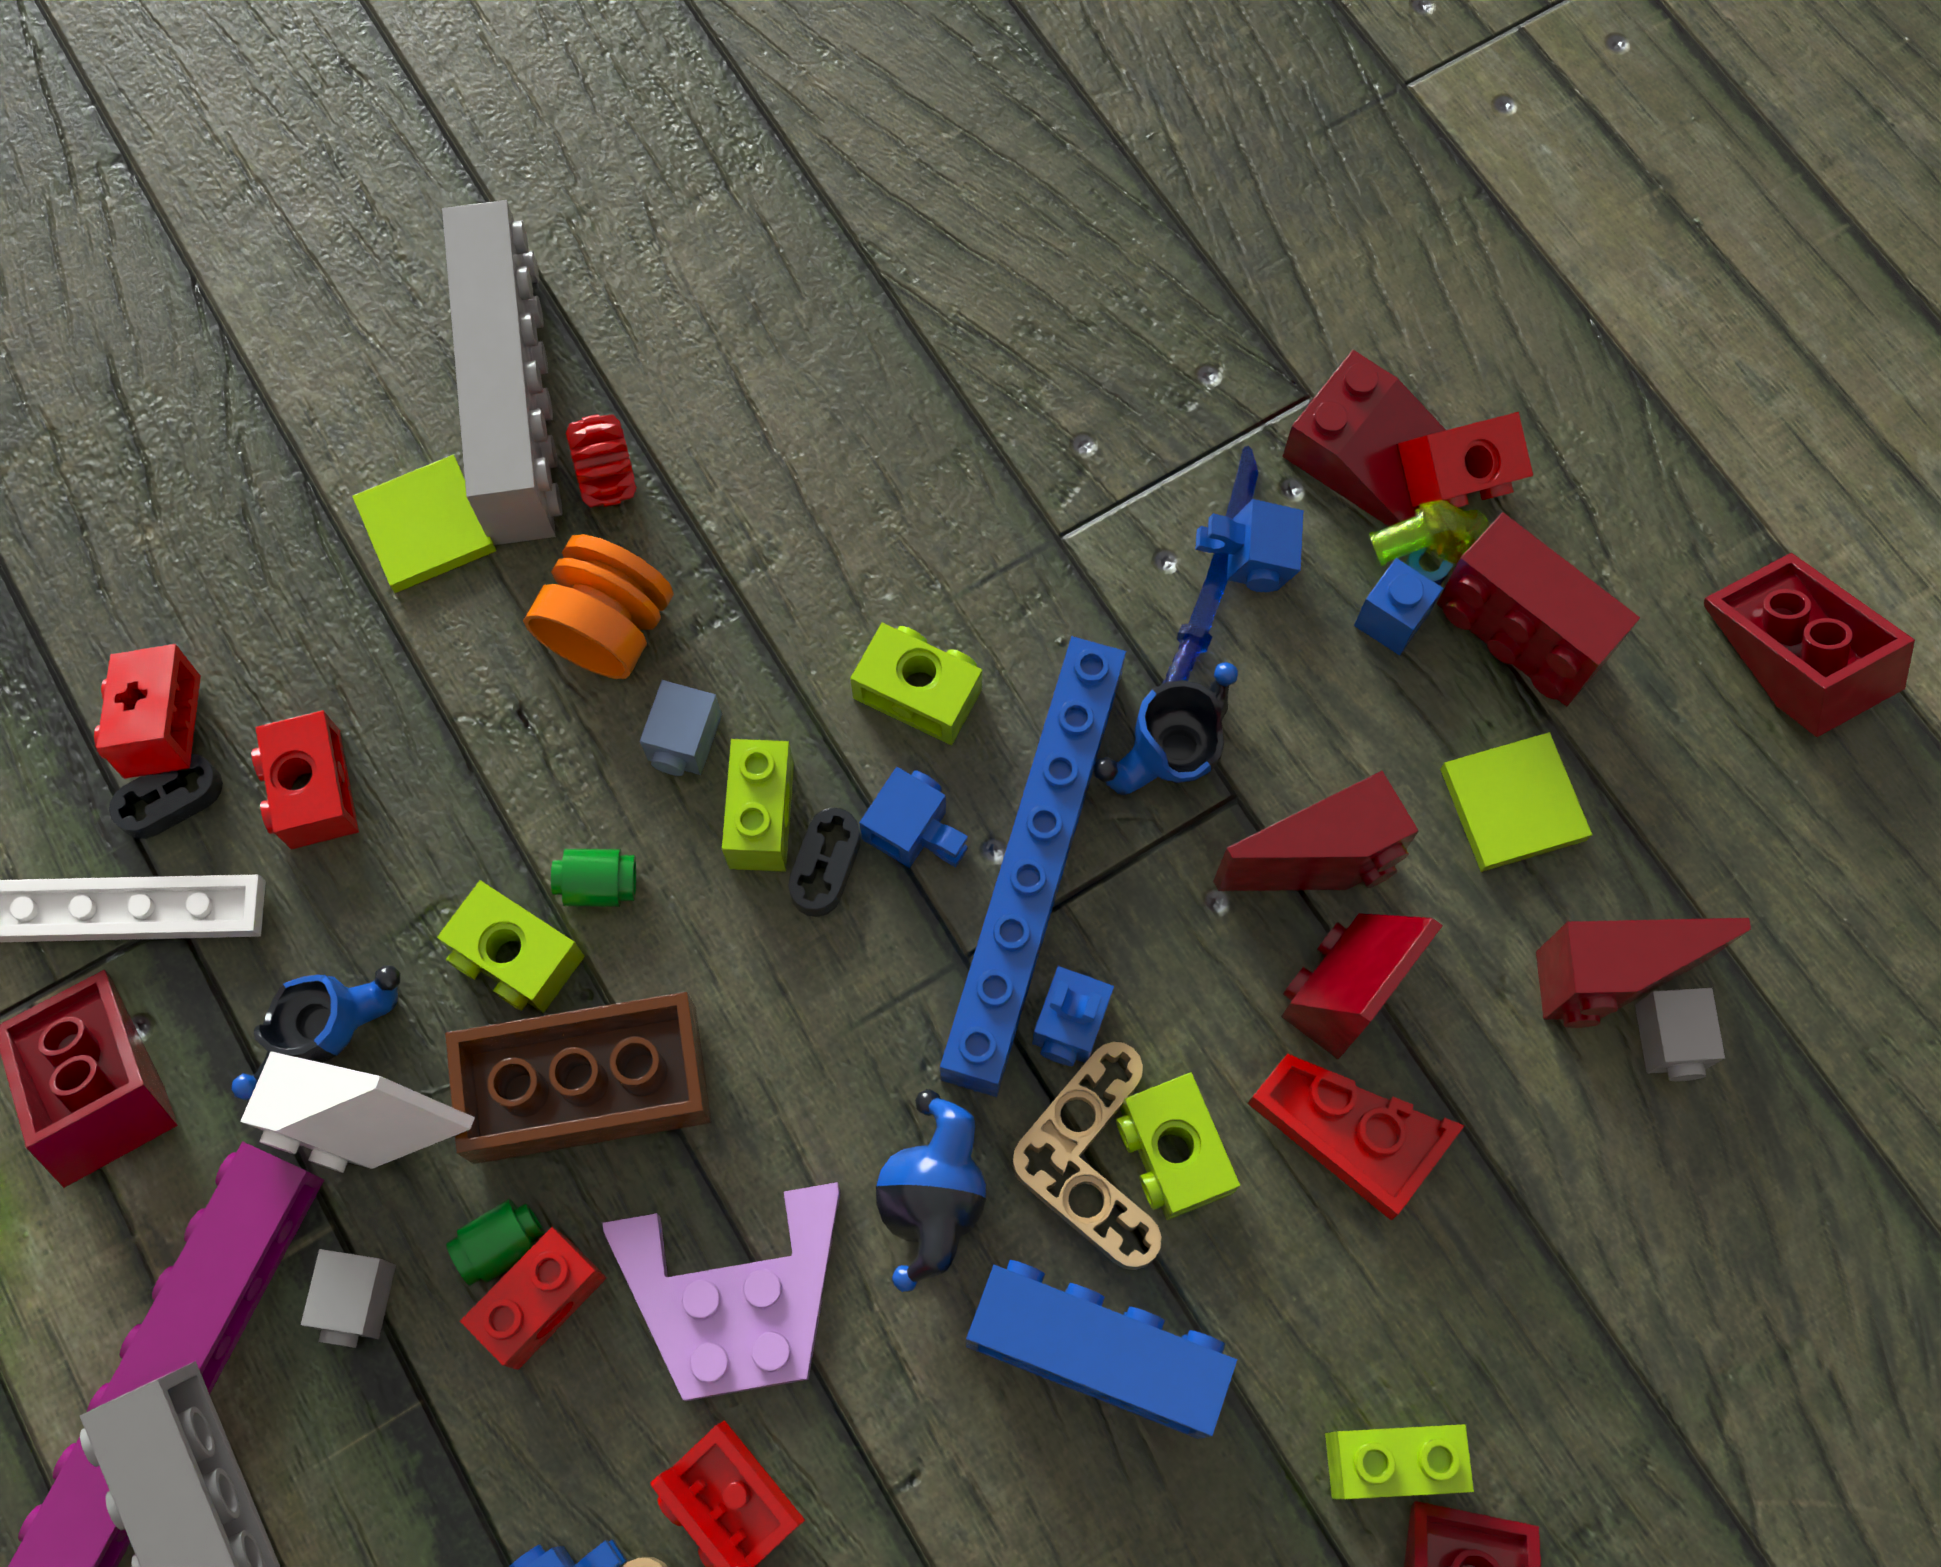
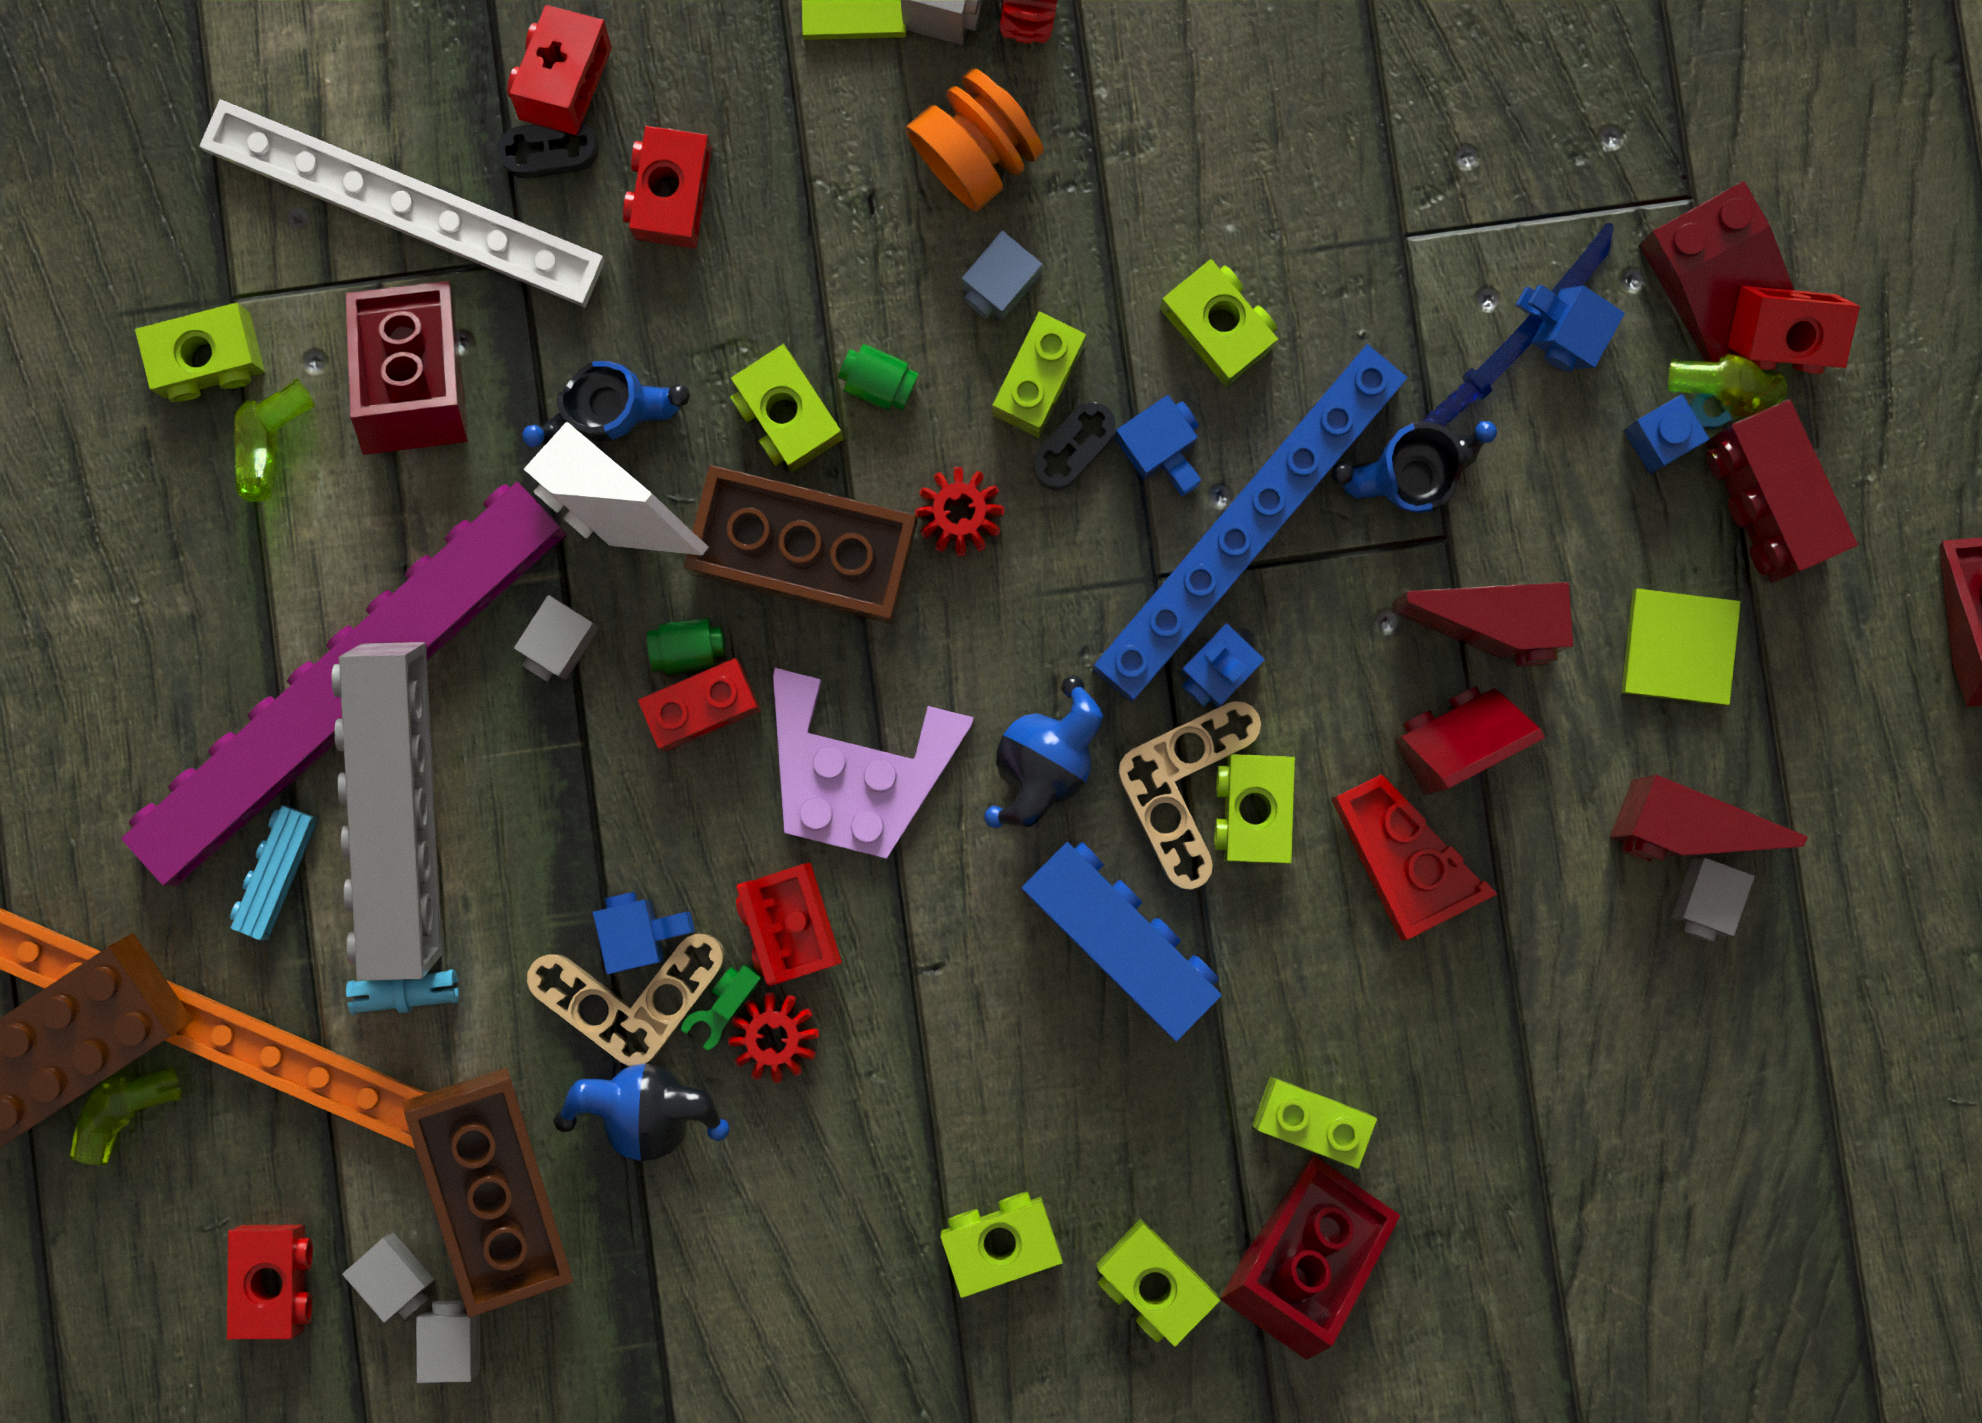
camera: 25 degrees right, 15 degrees up
none -> red gear [915,467,1004,558]

